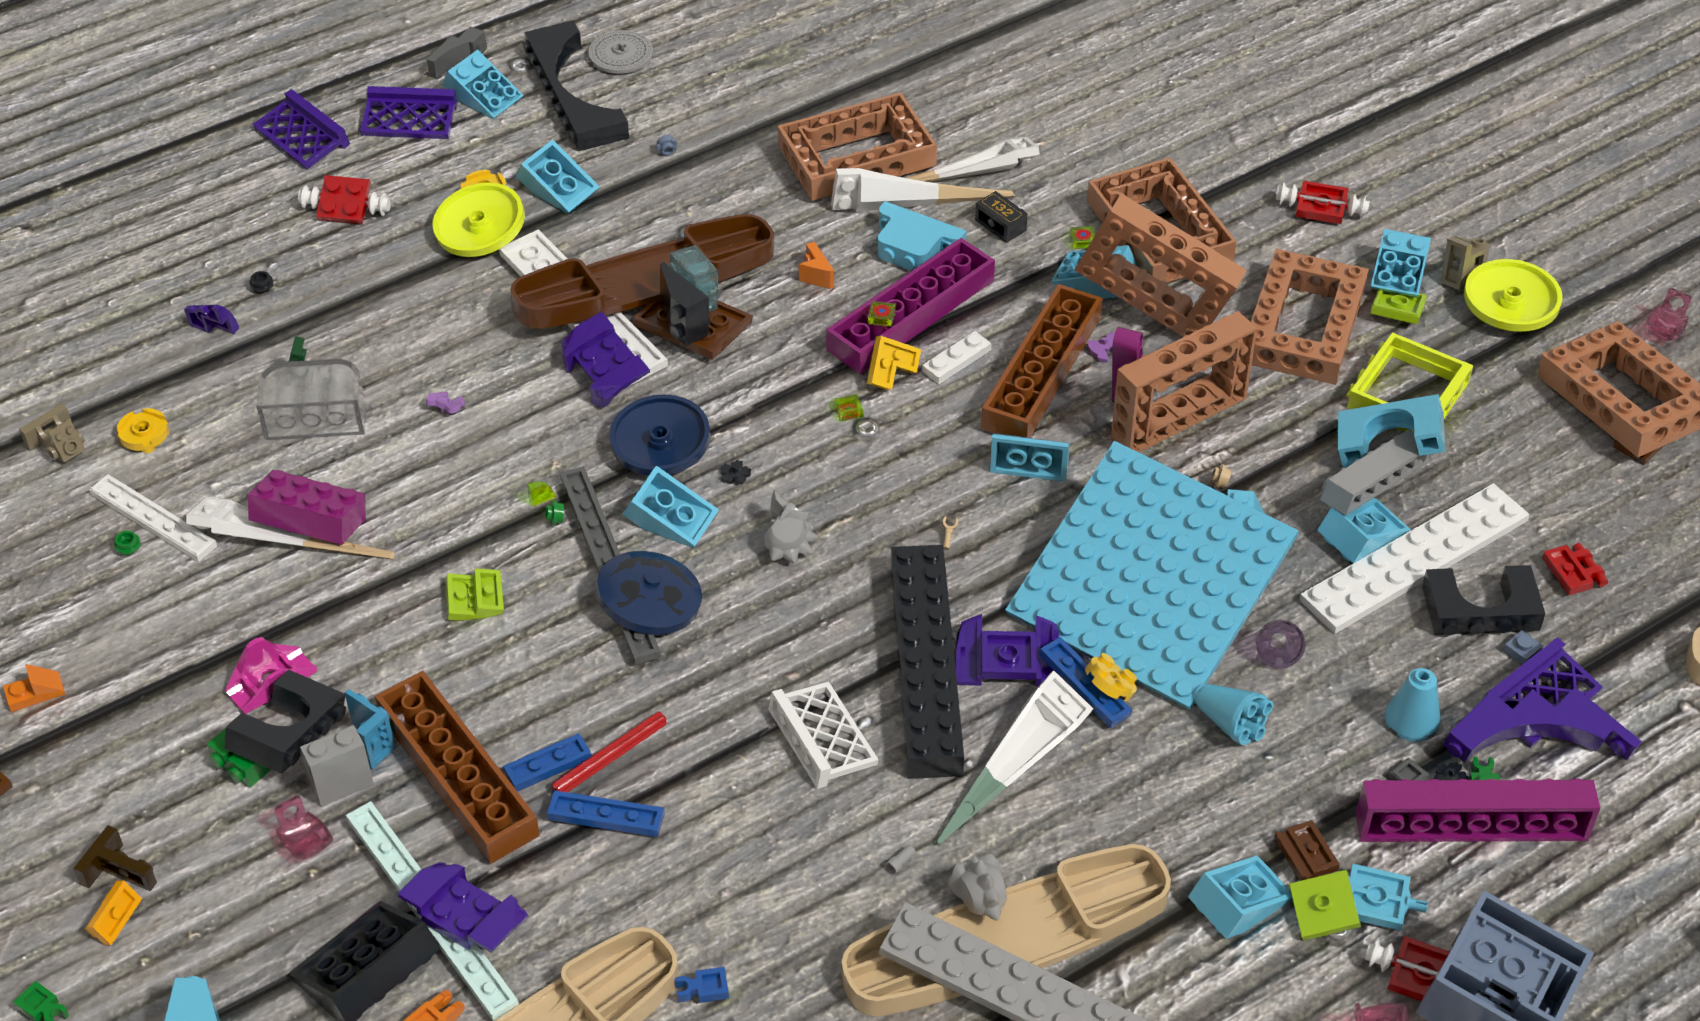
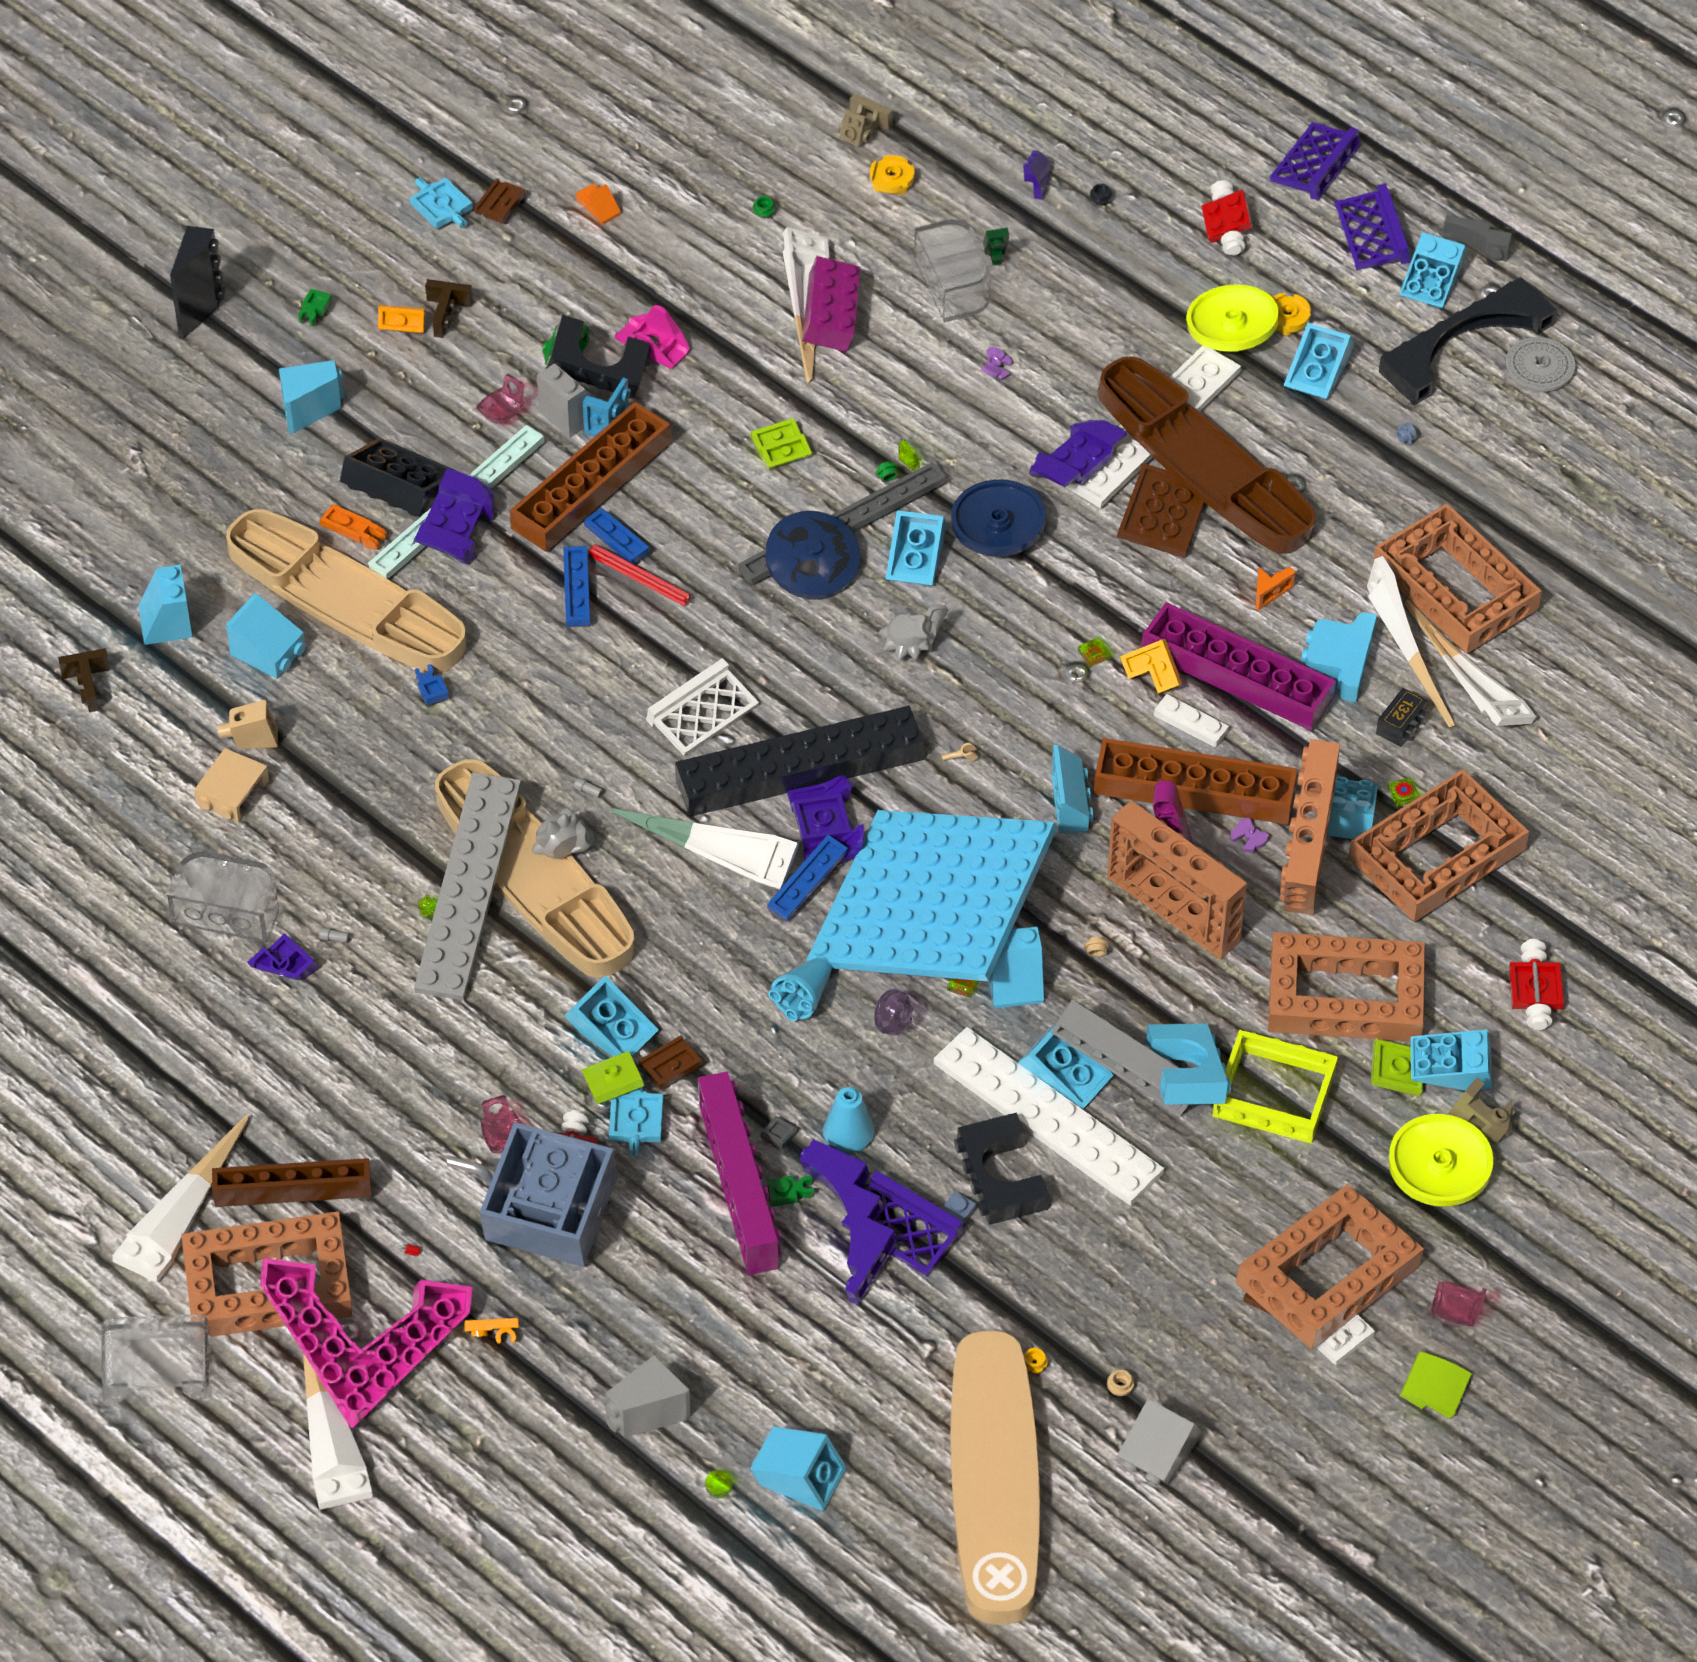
camera: 75 degrees right, 5 degrees up
white tile [89,474,217,562] -> none
black slope [660,262,709,346] -> none
clear light blue brick [668,245,718,311] -> none
black plant [721,460,751,485] -> none
clear neon green tile [868,301,896,326] -> none
yellow plate [1085,653,1137,701] -> none
black plant [1434,762,1469,780] -> none
red plate [1542,543,1609,595] -> none

